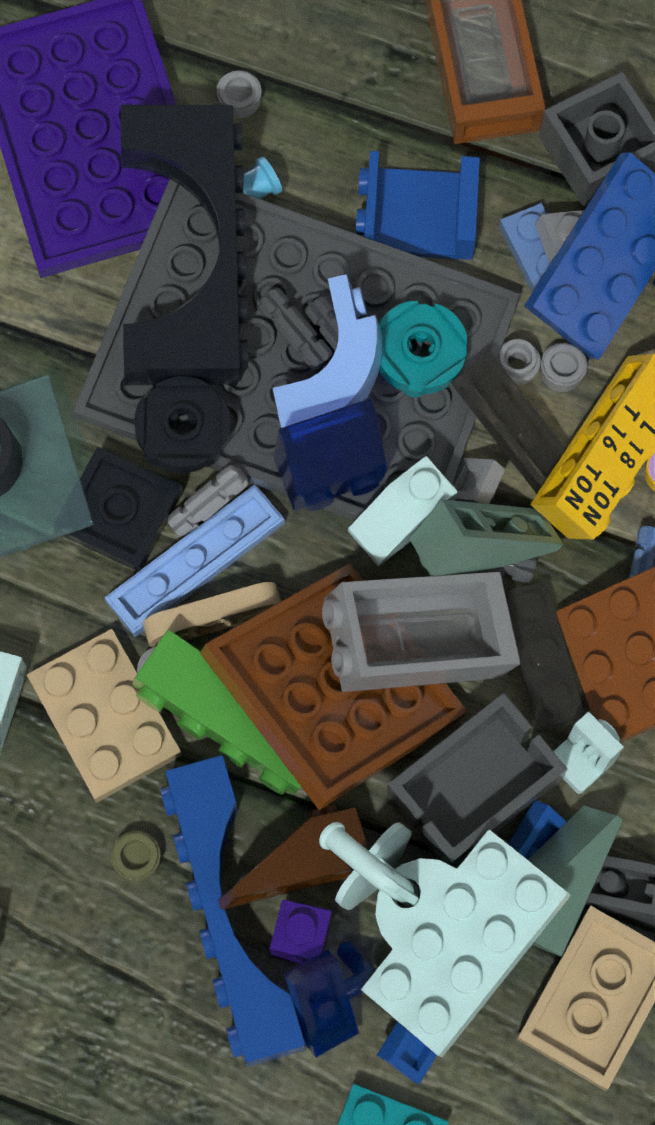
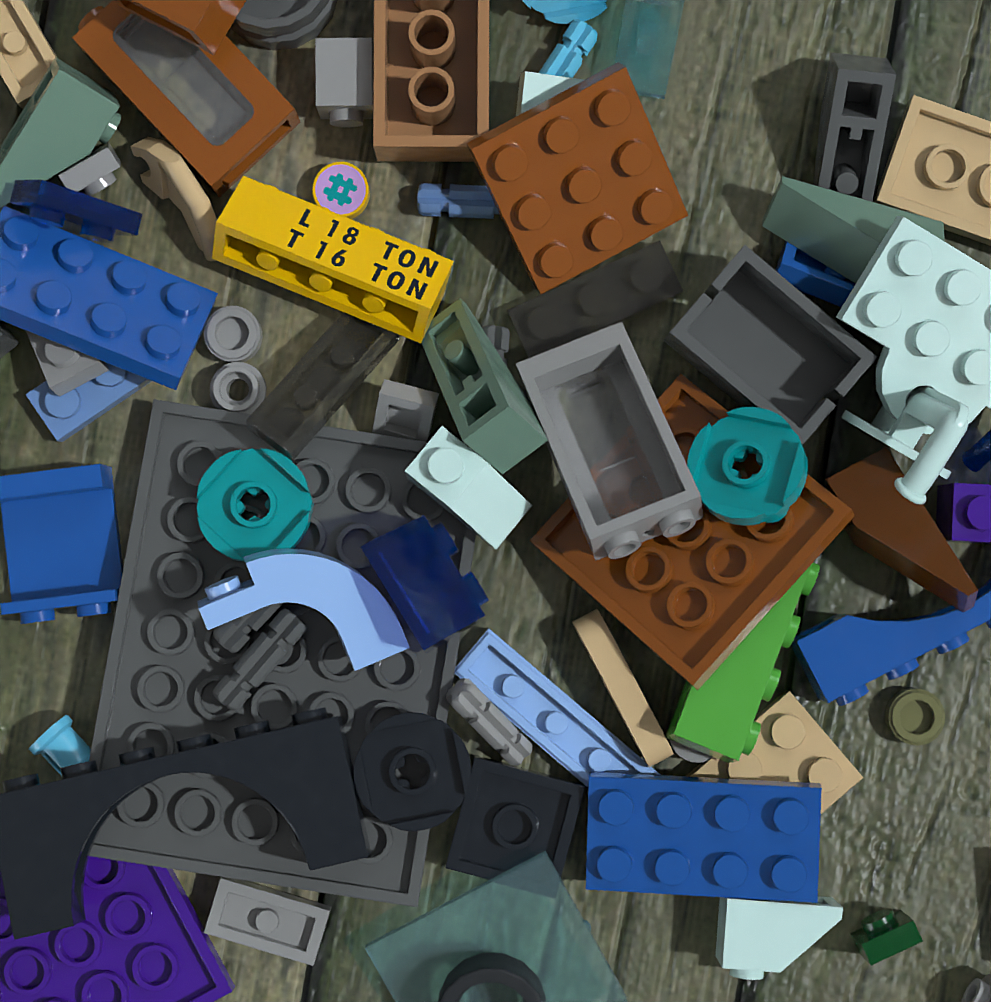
camera: 105 degrees left, 15 degrees up
light aqua bracket [553,712,624,794] -> none
none -> light grey plate [204,877,332,966]
none -> blue plate [586,772,822,903]
none -> teal plate [687,407,808,526]

